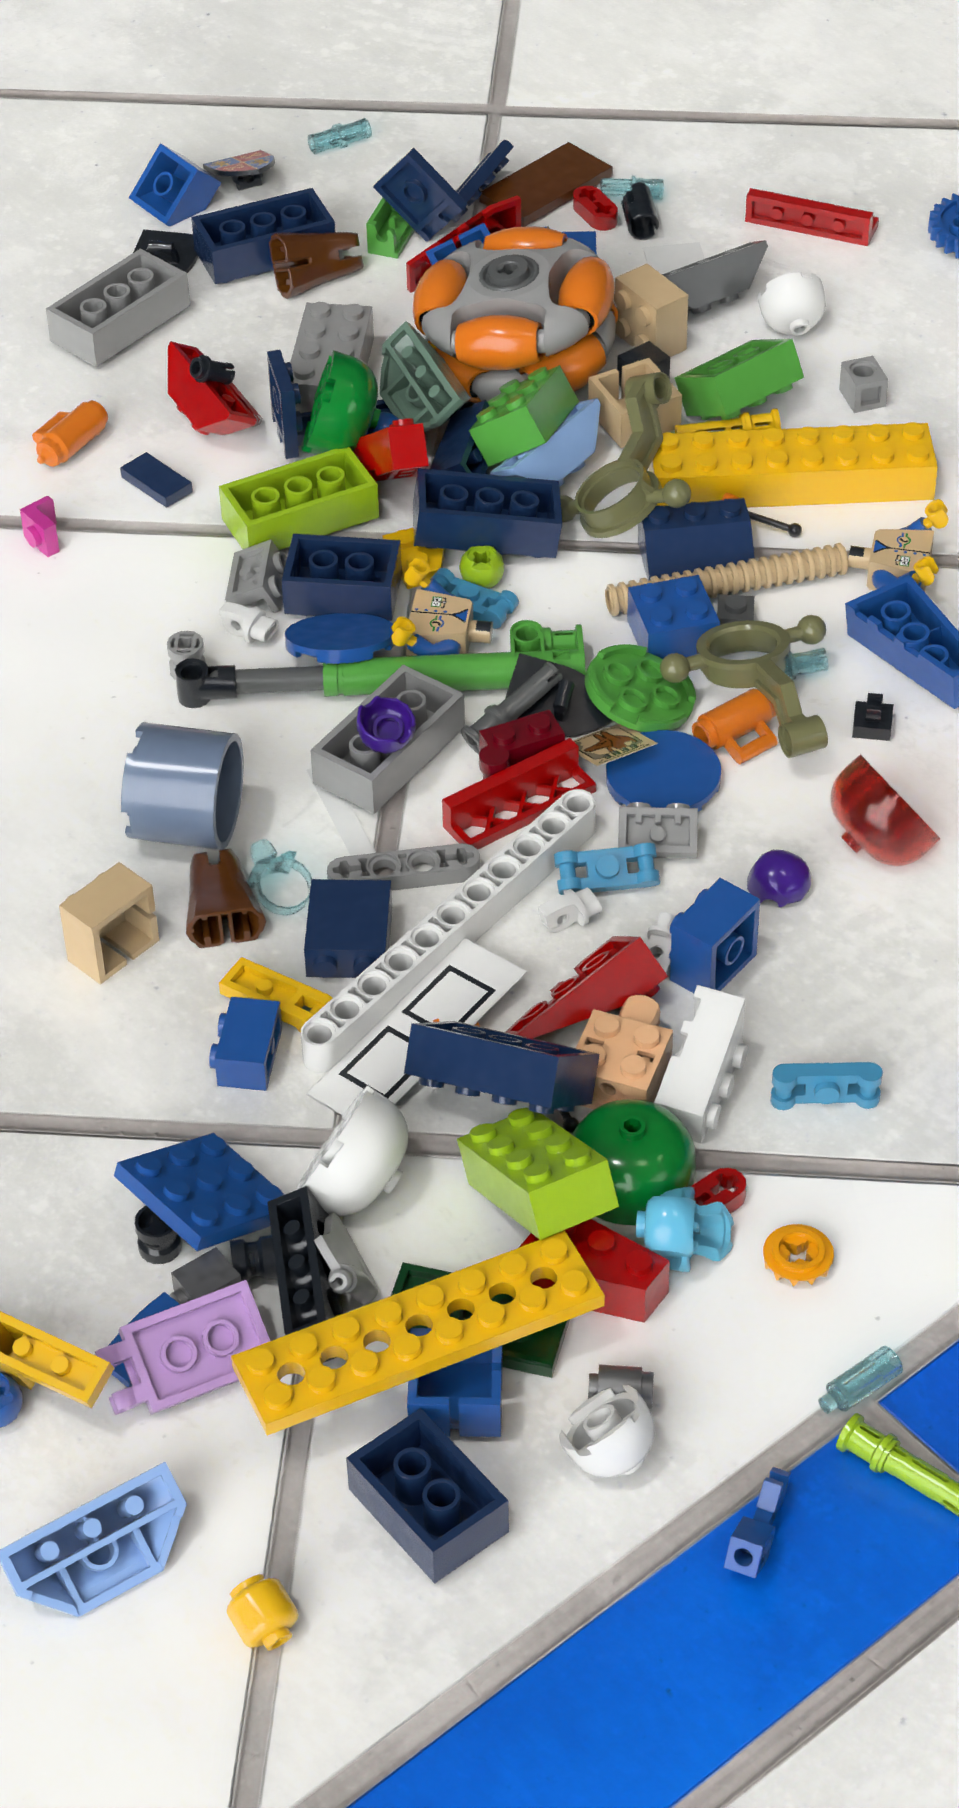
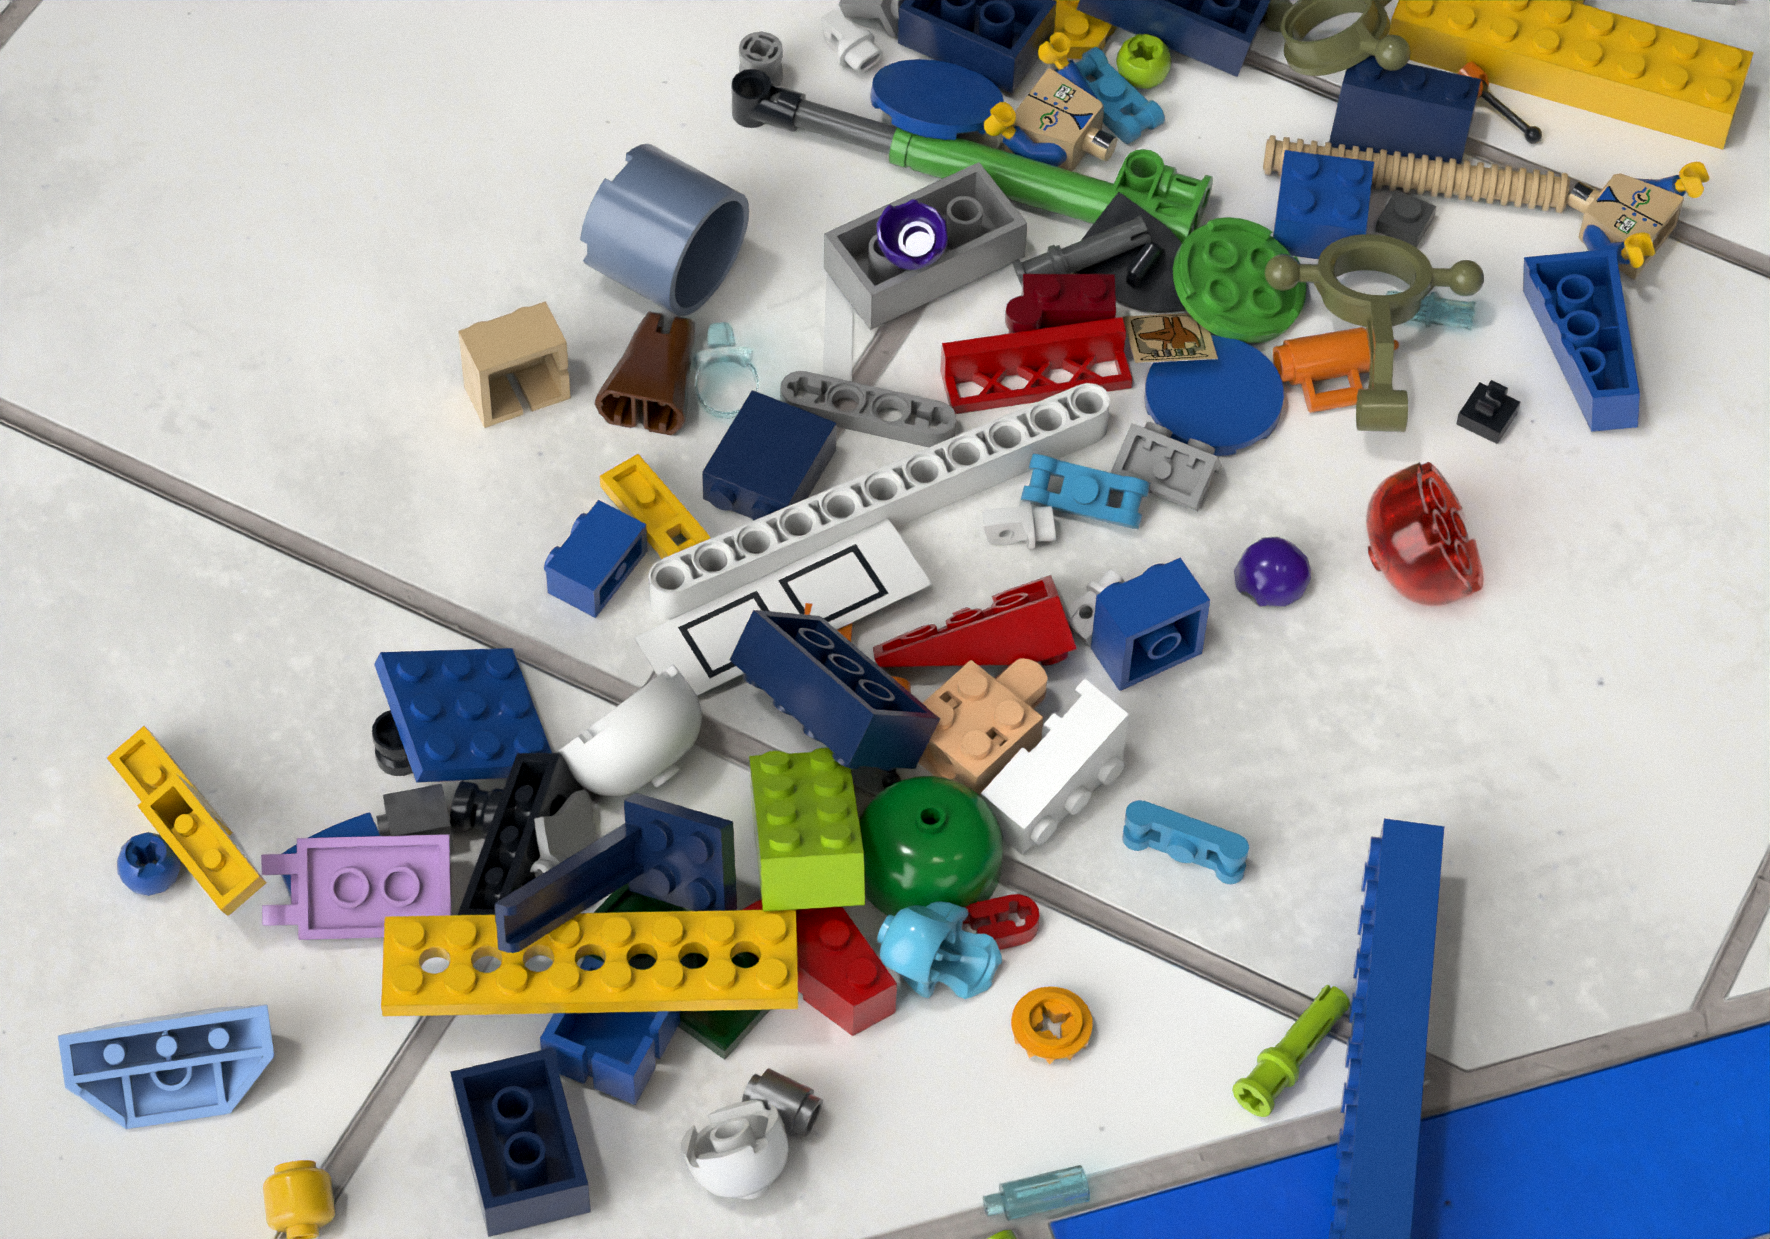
camera: 20 degrees right, 10 degrees up
none -> dark blue bracket [495,793,737,953]

